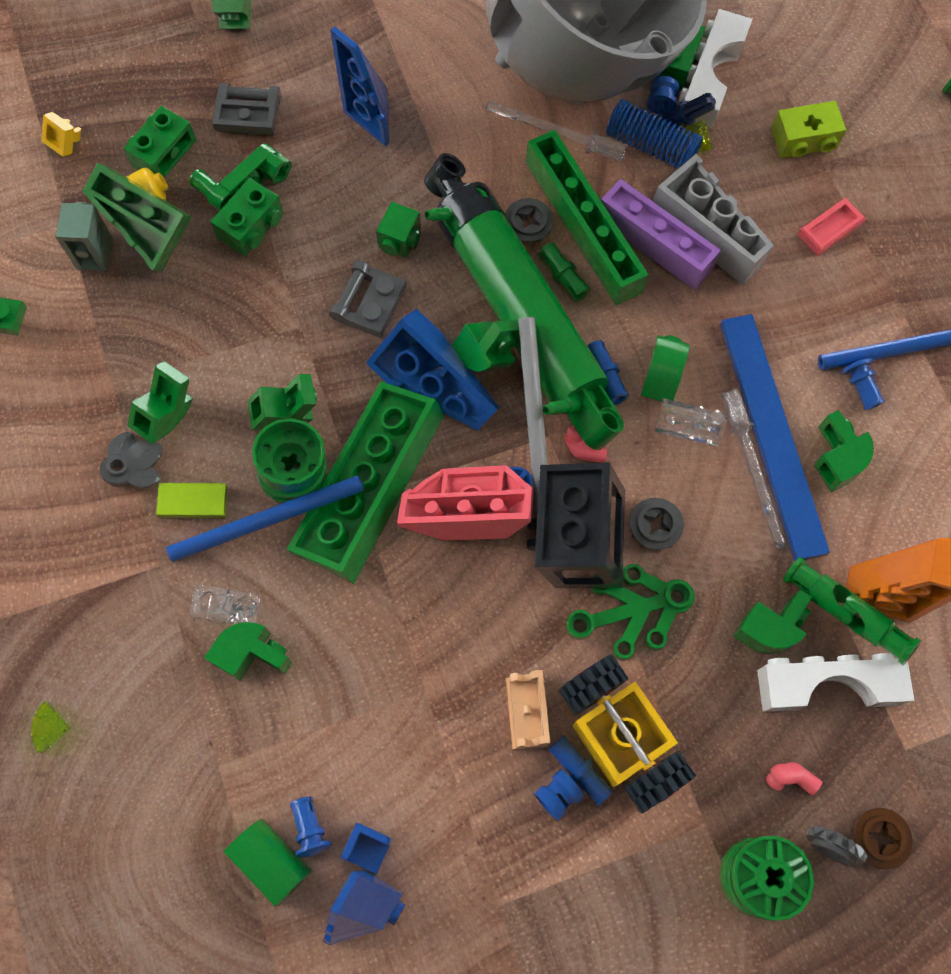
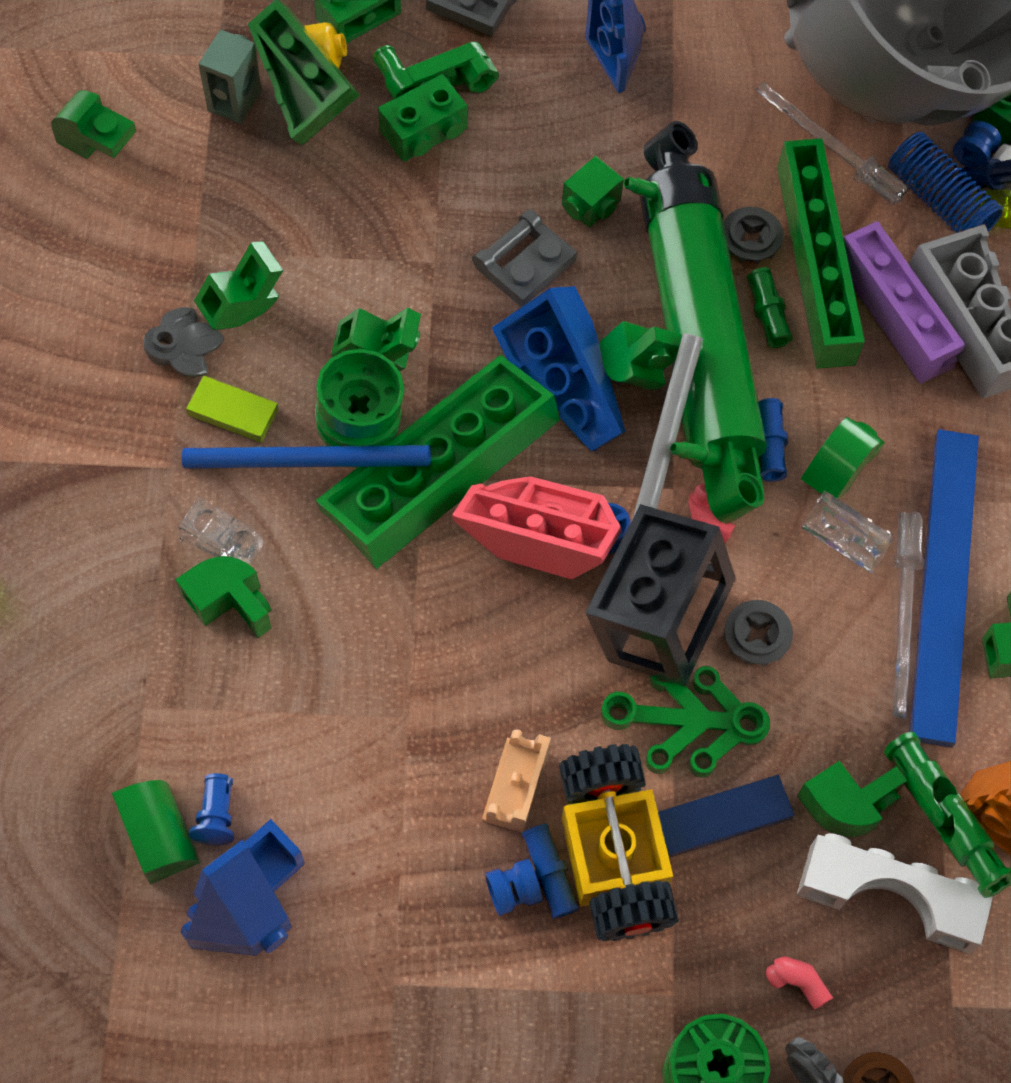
camera: 20 degrees right, 5 degrees down
none -> dark blue tile [658,774,794,858]

